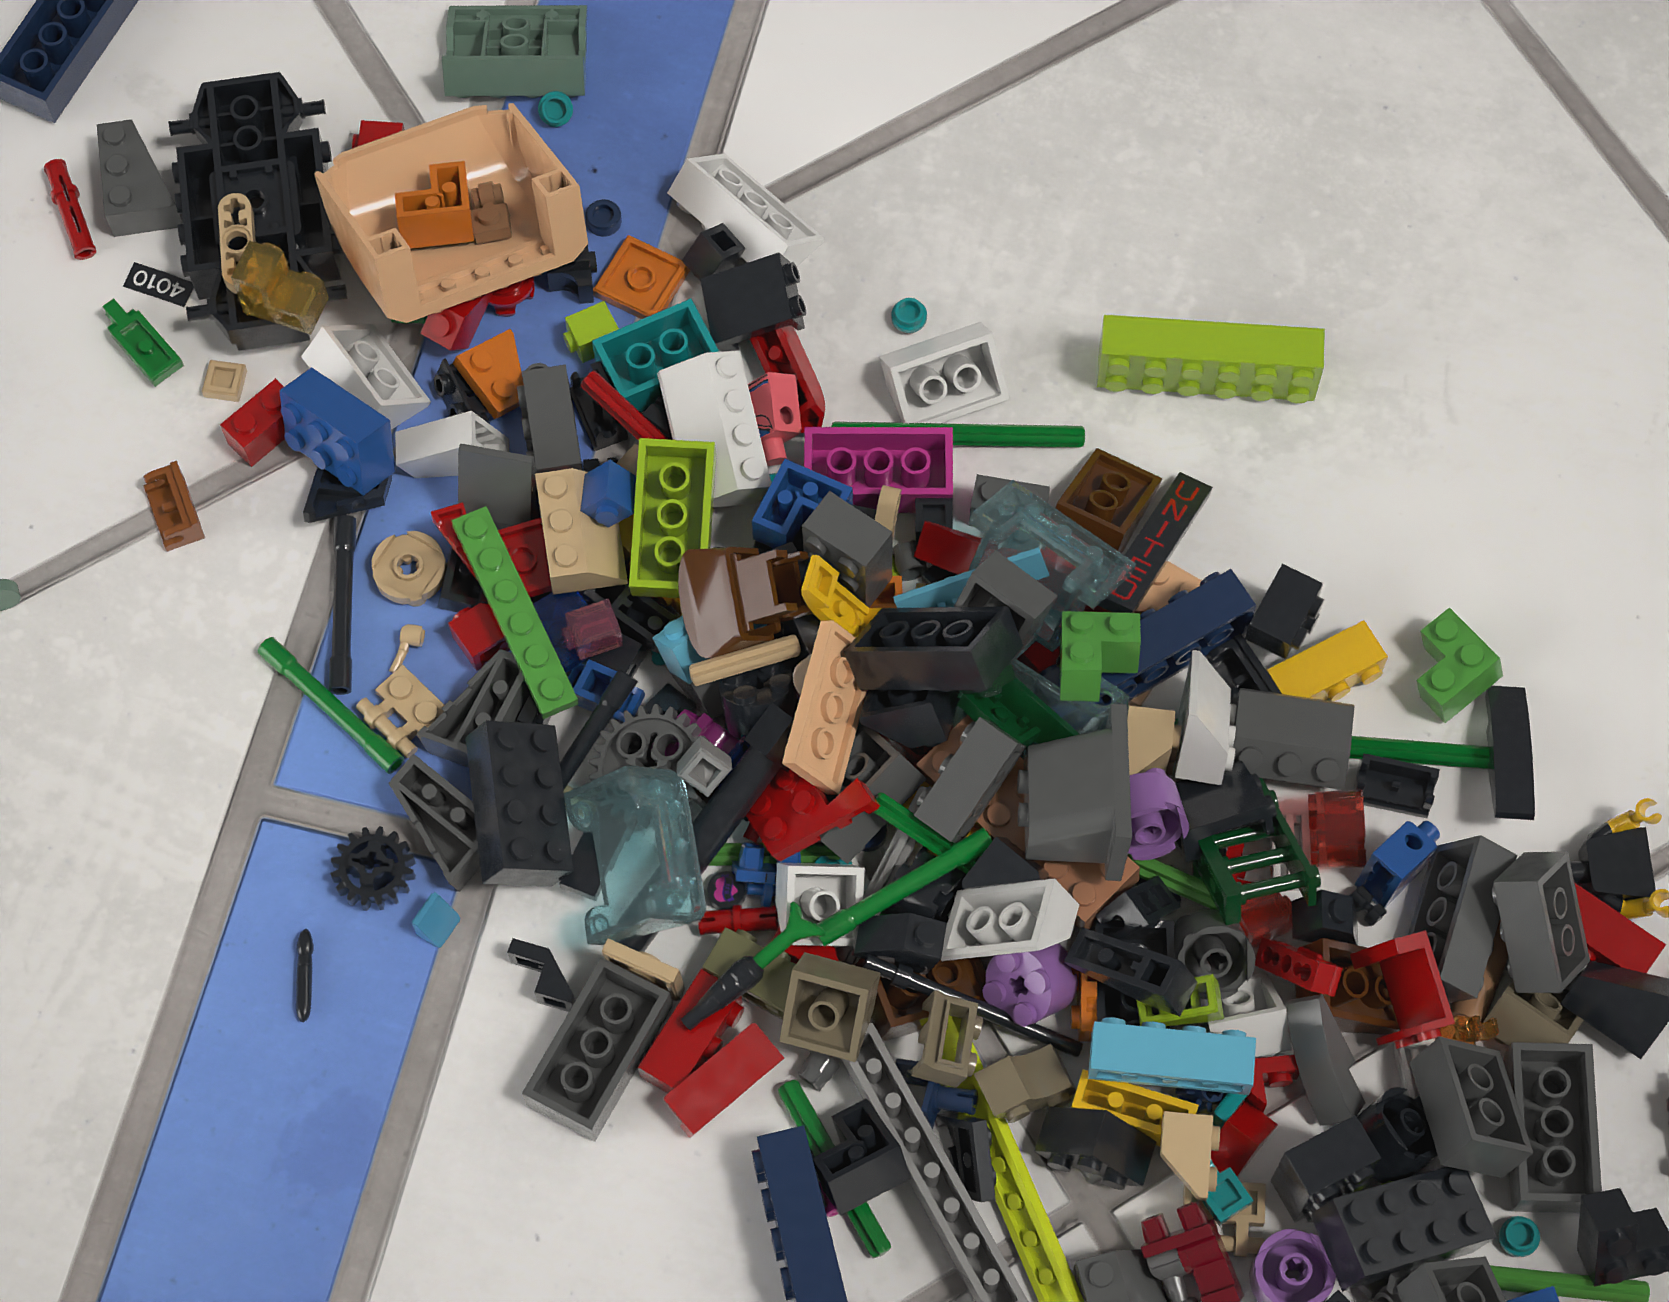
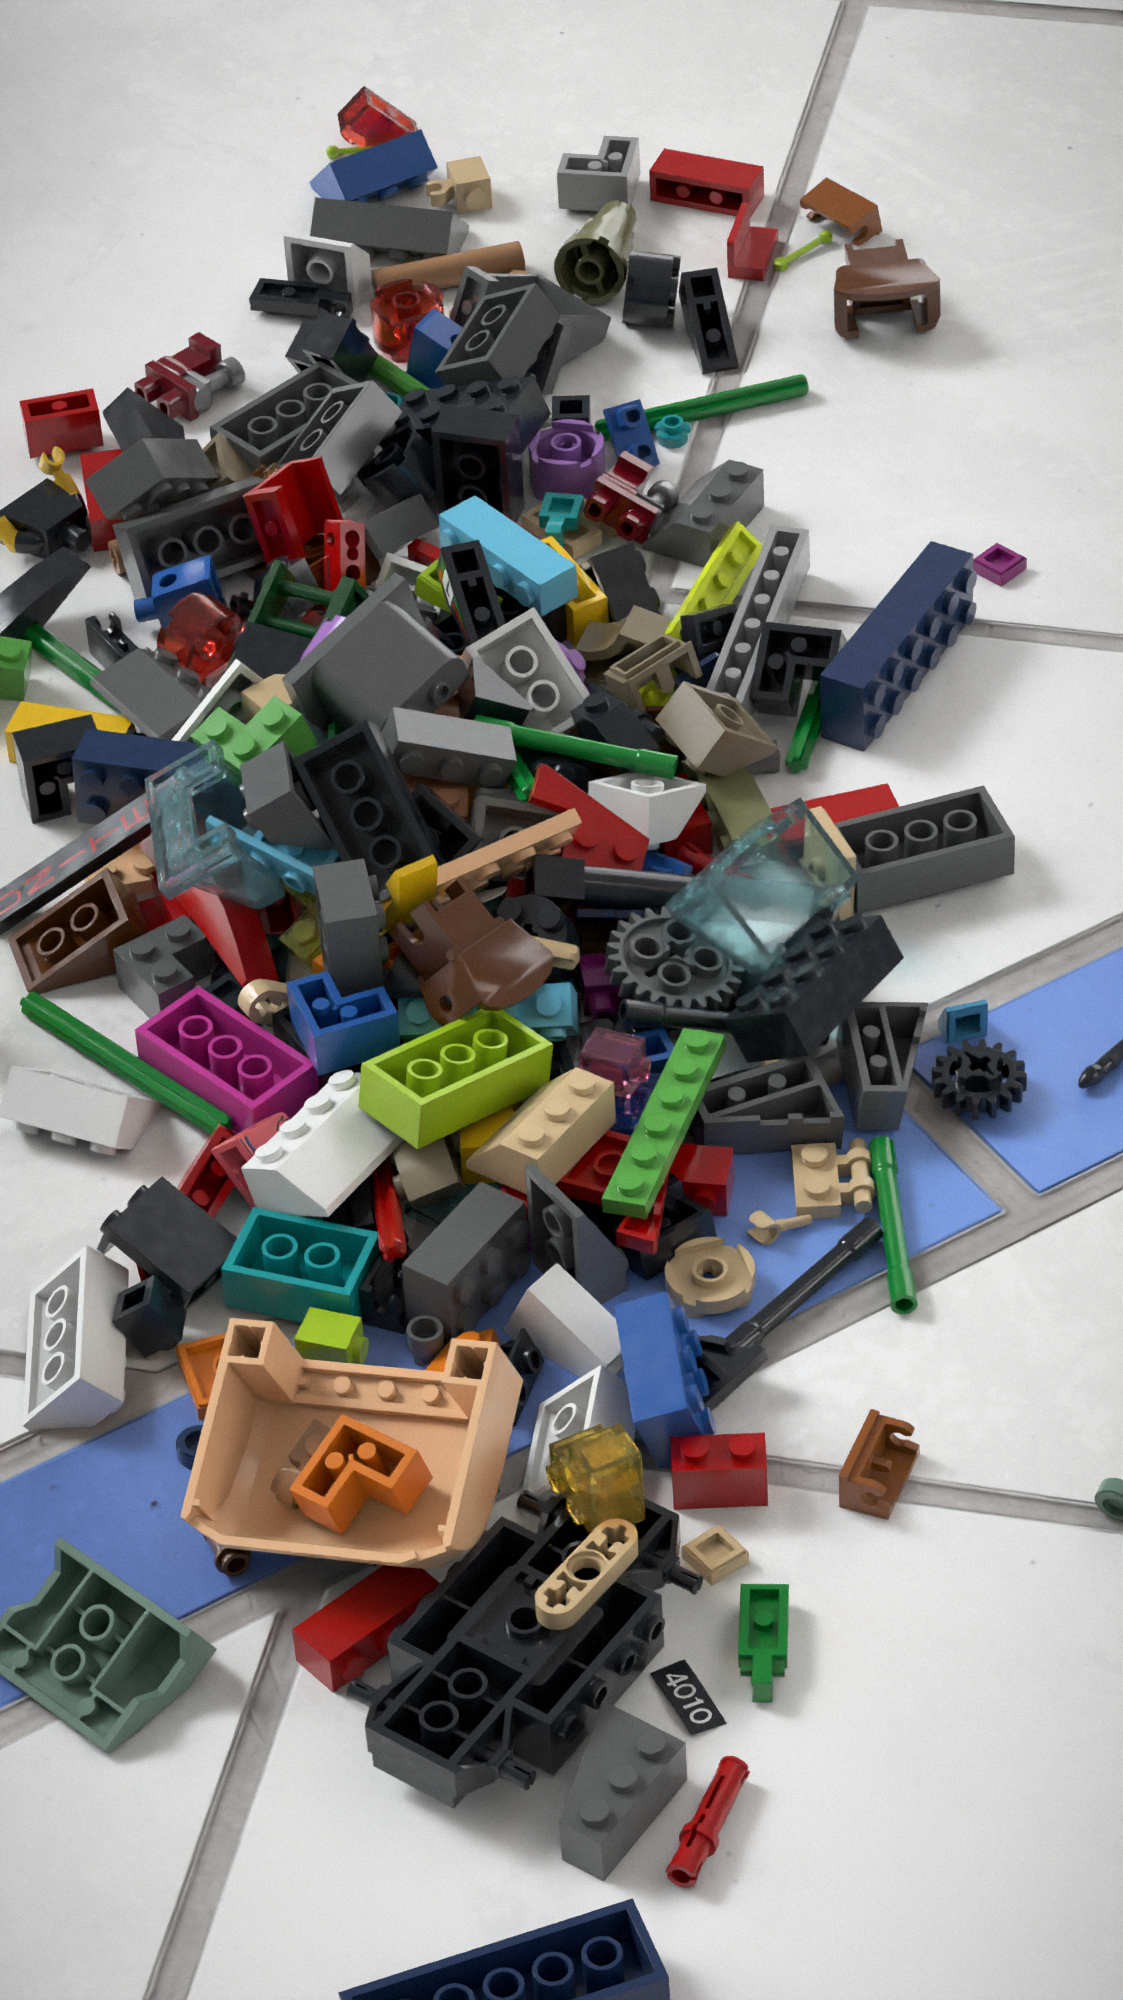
camera: 135 degrees left, 25 degrees down
black slope [507,938,576,1012] -> none
teal plate [538,91,573,127] -> none
blue brick [580,460,636,528] -> none
red panel [664,1023,784,1138] -> none
light grey slope [677,735,732,797] -> none
black piece [681,901,825,1031] -> none
teal plate [891,298,927,333] -> none
tan slope [1160,1111,1220,1201] -> none

